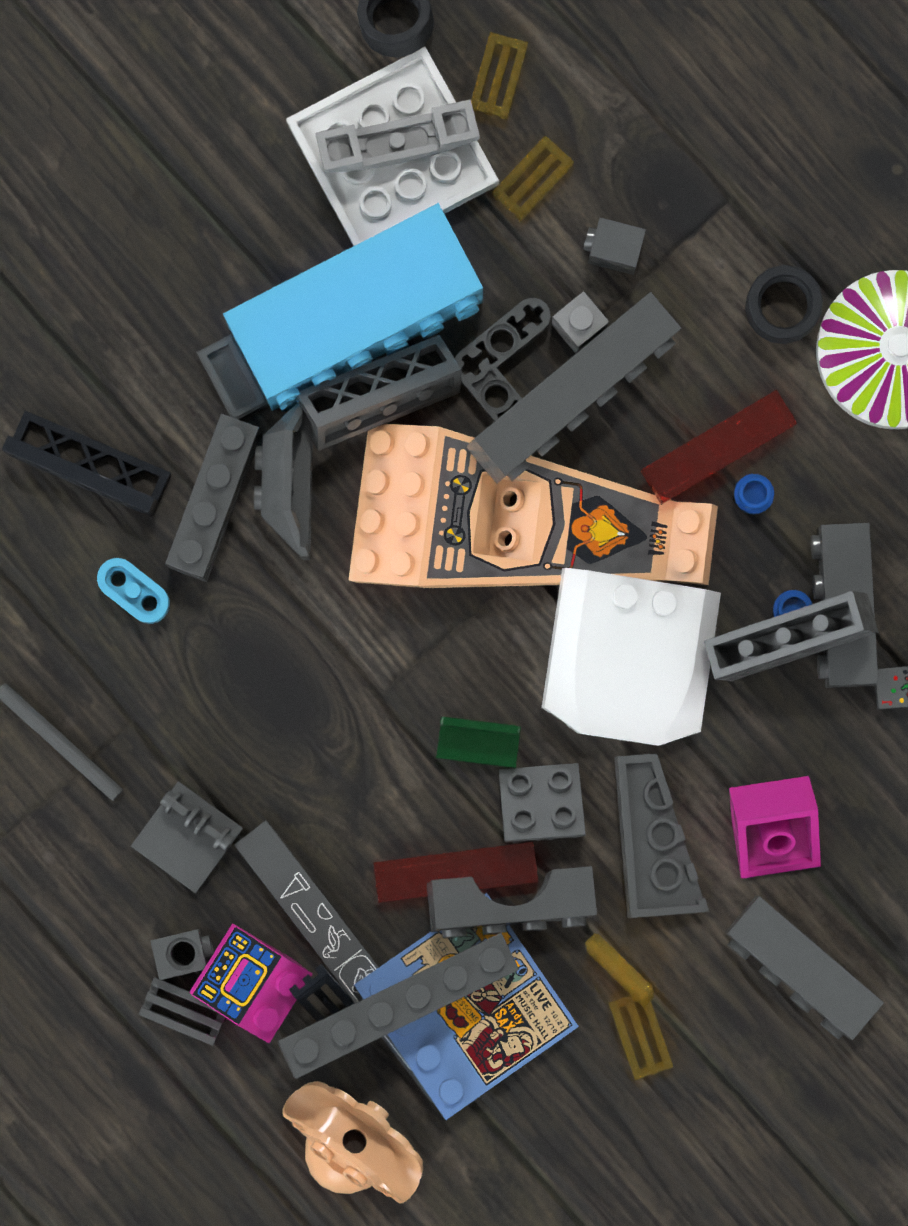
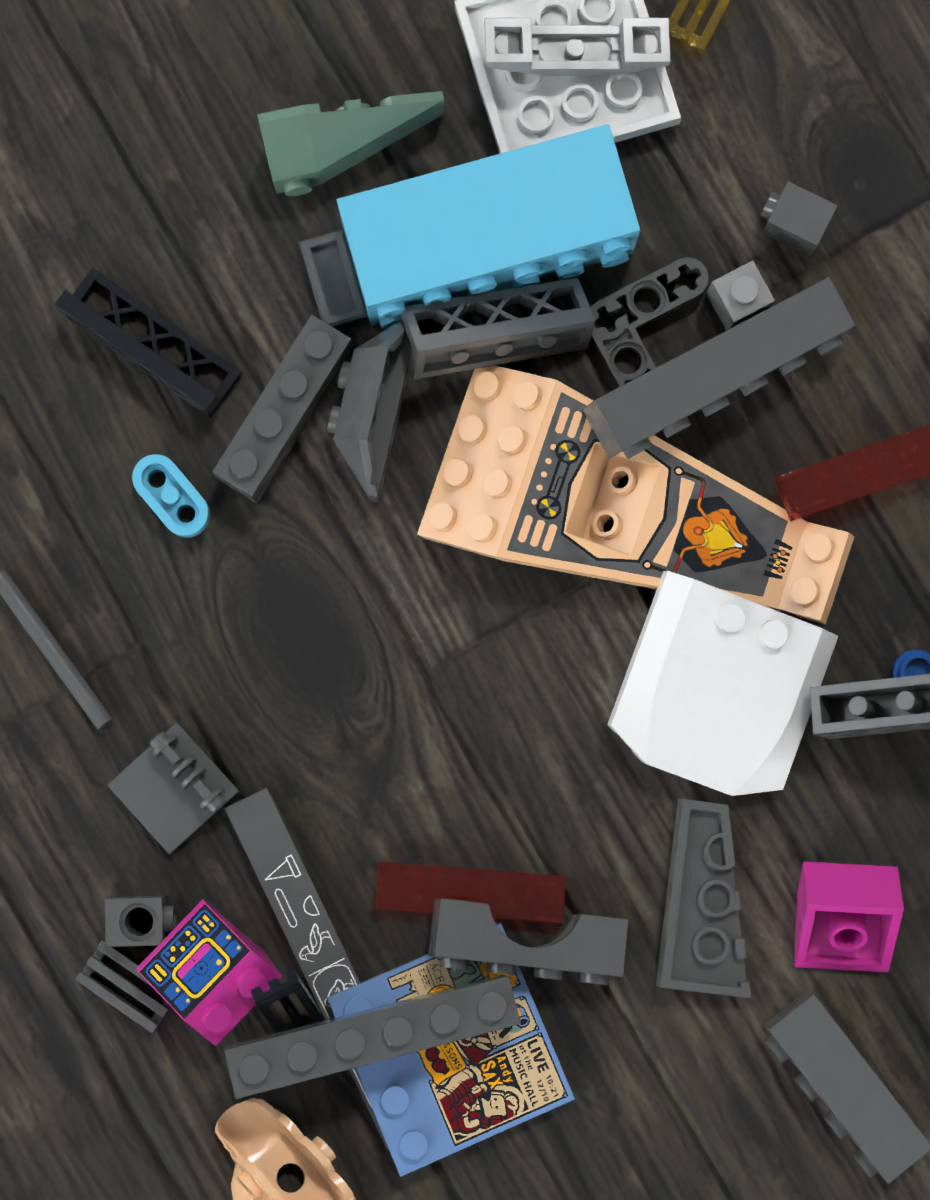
camera: 10 degrees right, 0 degrees up
dark green panel [436,716,521,768] -> none
clear yellow tile [492,136,574,222] -> none
dark grey hinge [499,763,586,843] -> none
clear yellow tile [585,933,654,1008] -> none
clear yellow tile [608,990,673,1080] -> none
blue plate [734,474,774,514] -> none
none -> sand green wedge [257,91,445,196]

